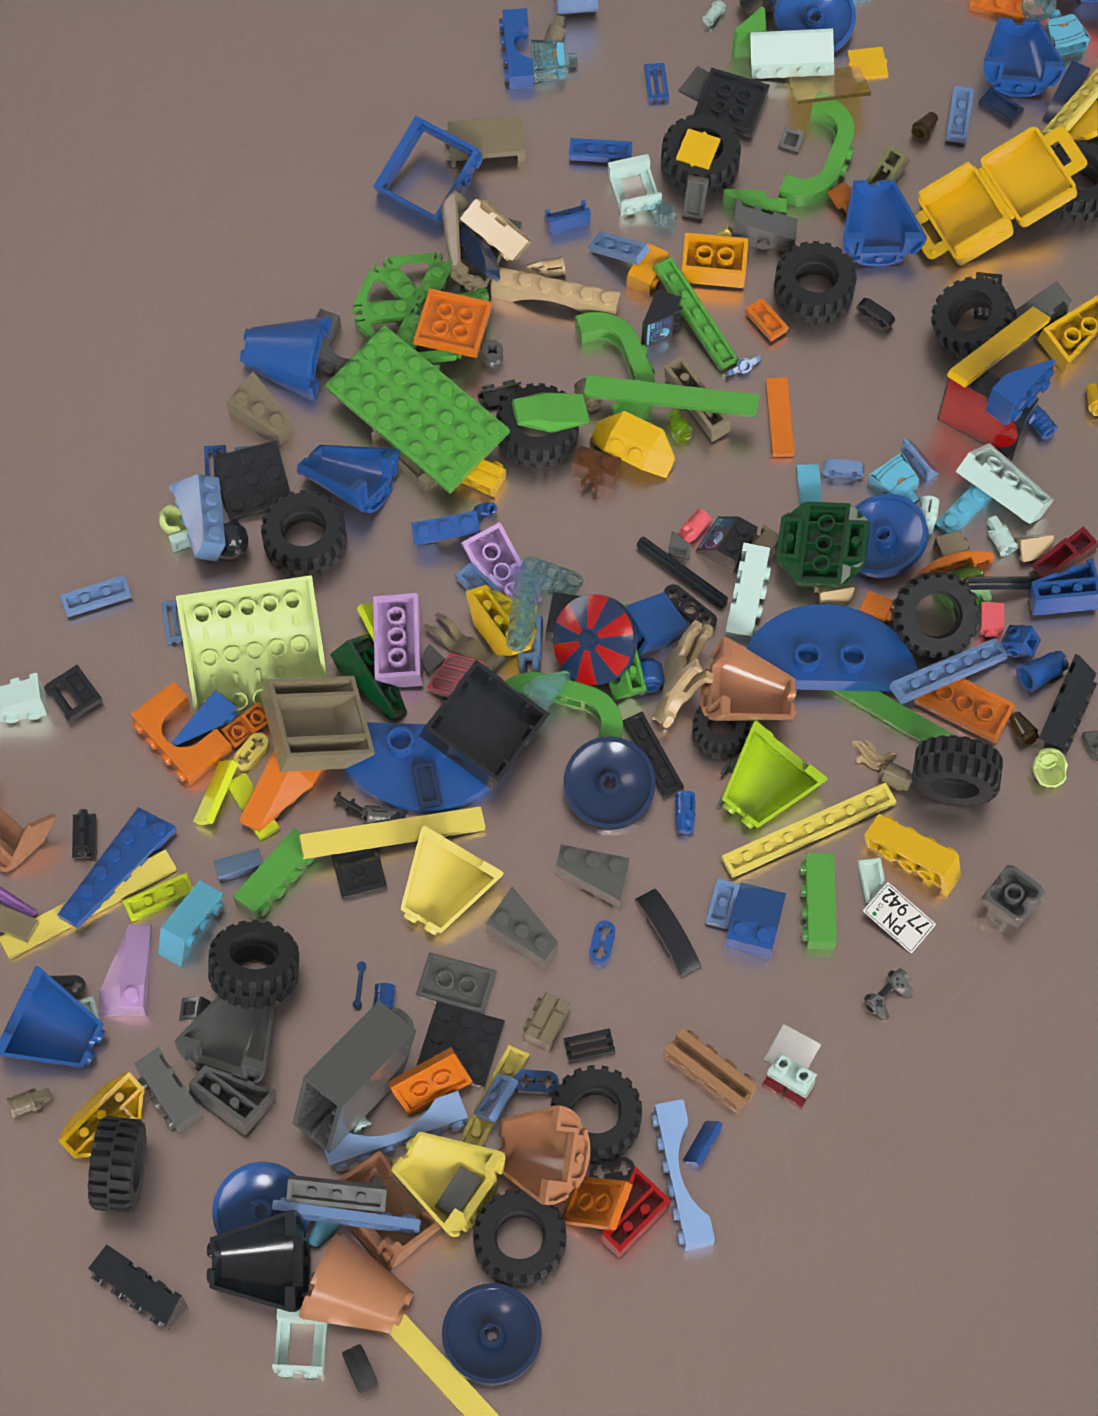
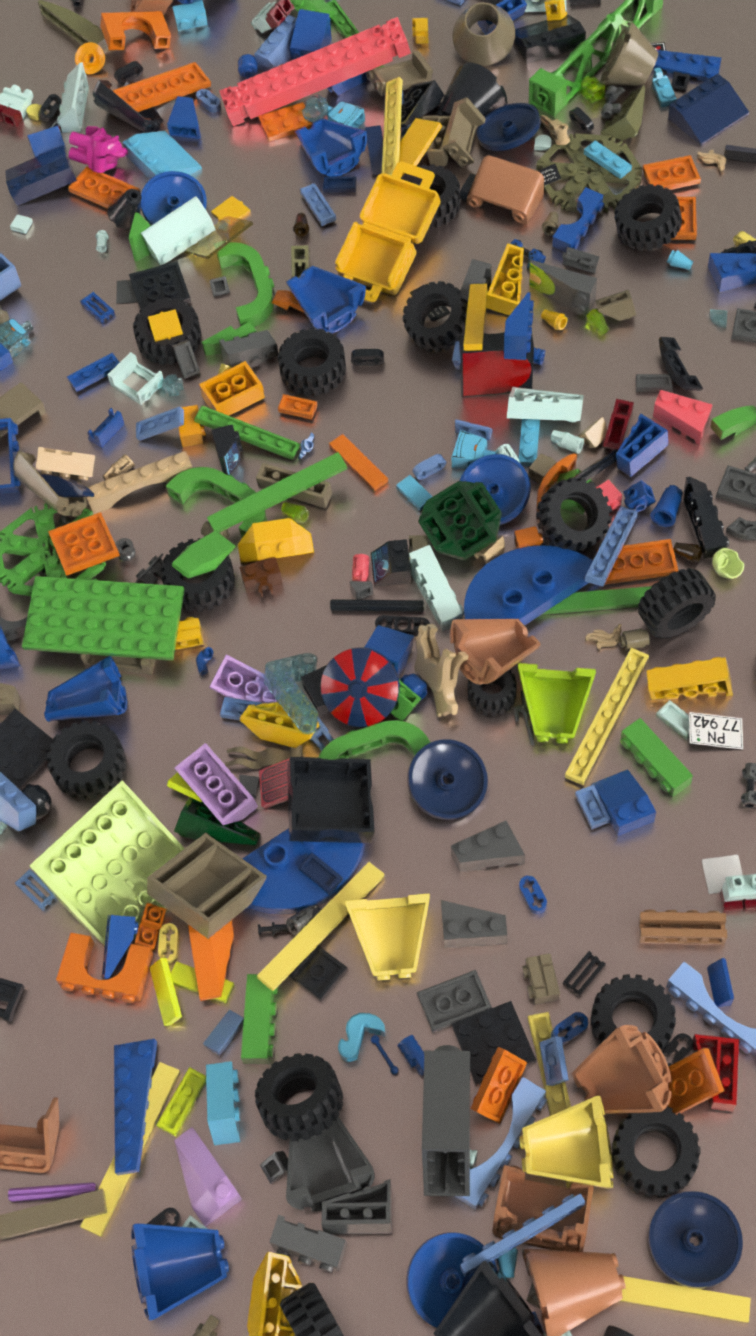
camera: 30 degrees left, 5 degrees down
black hinge [72,809,96,858] -> none
dark grey piece [286,1175,388,1212] -> none
blue arch [411,511,481,546] -> none
dark grey tile [434,1166,481,1216] -> none
clear light blue slope [521,671,570,712] -> none
black tile [622,711,684,799] -> none
black slope [635,888,702,978] -> none
blue hinge [675,791,696,834] -> none
none -> medium azure animal [338,1013,386,1062]

